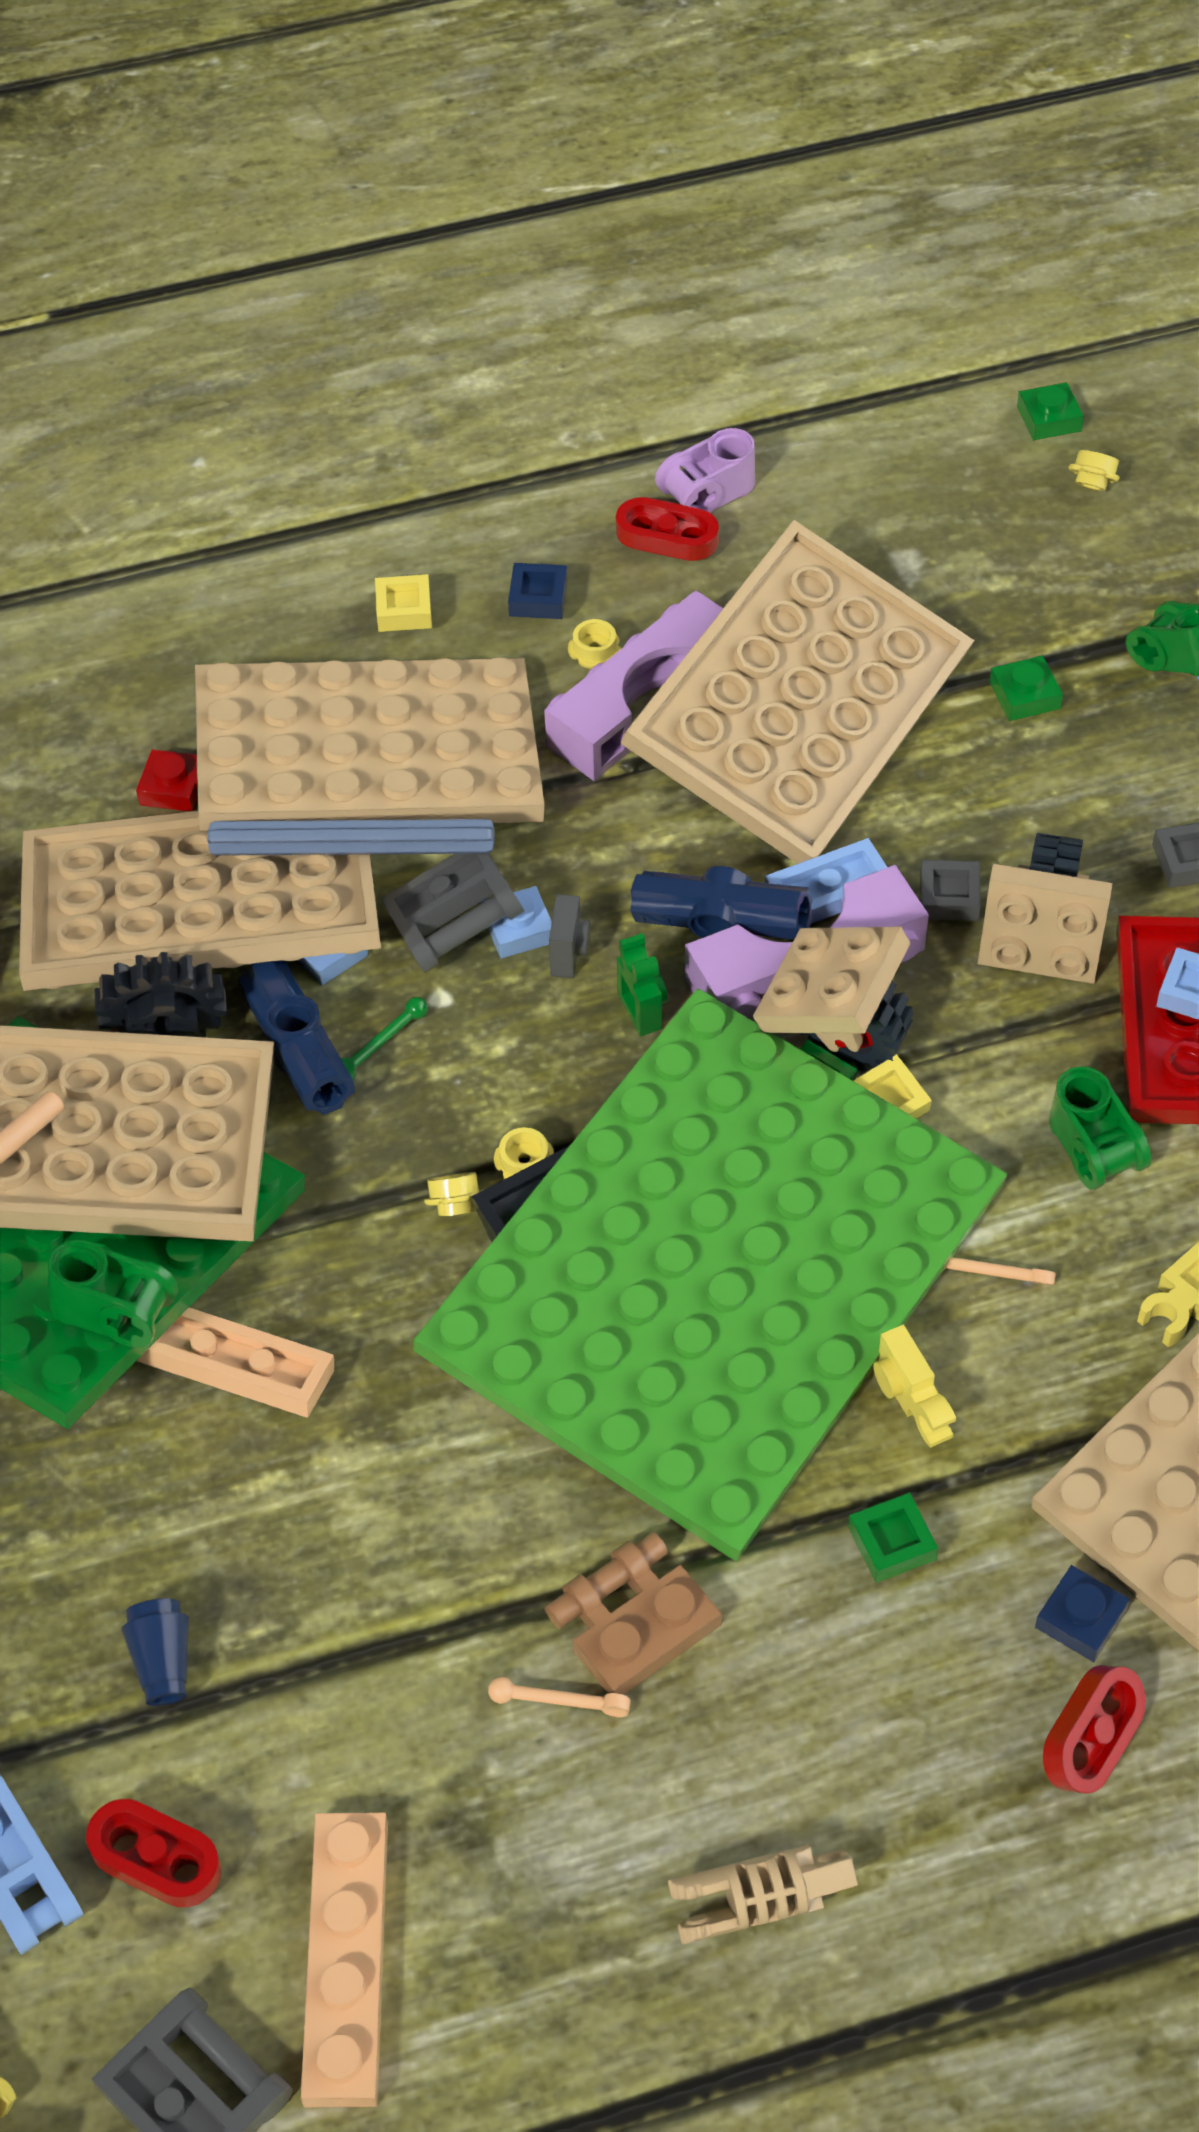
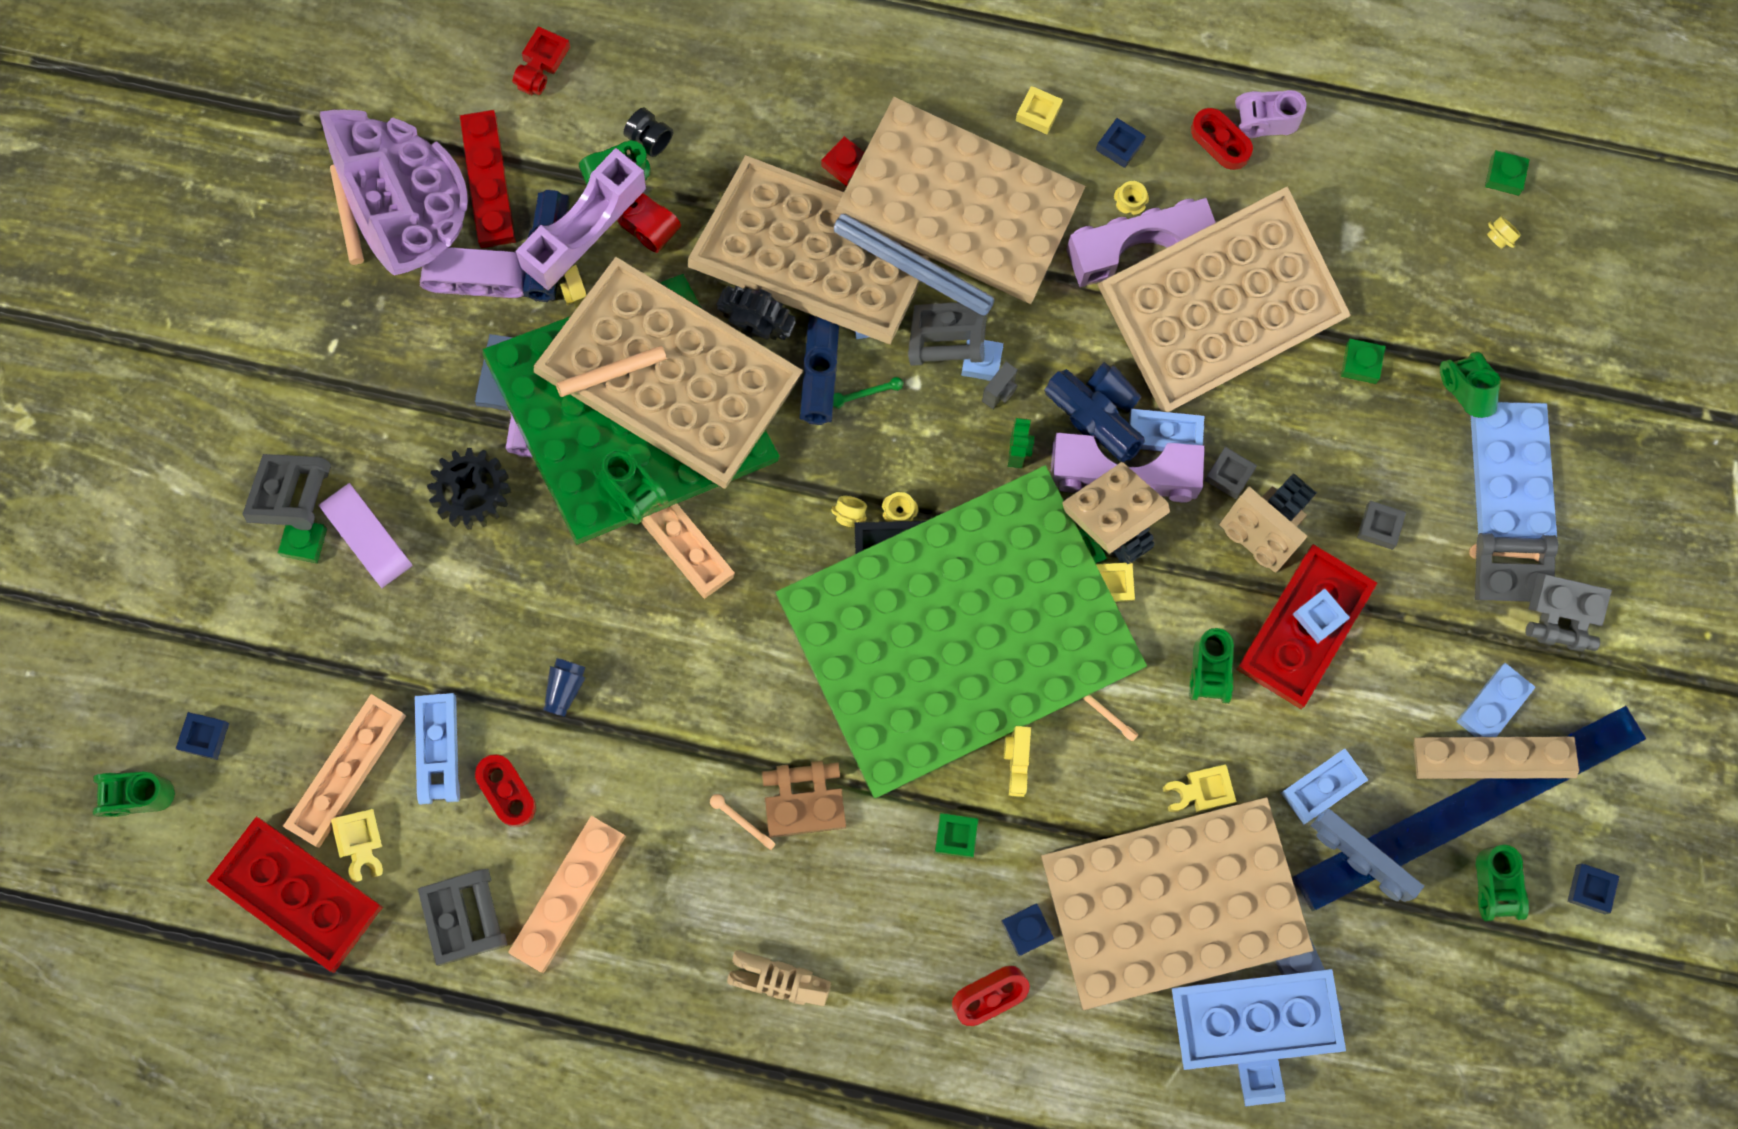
camera: 25 degrees right, 20 degrees up
none -> dark blue cone [1086,362,1142,413]

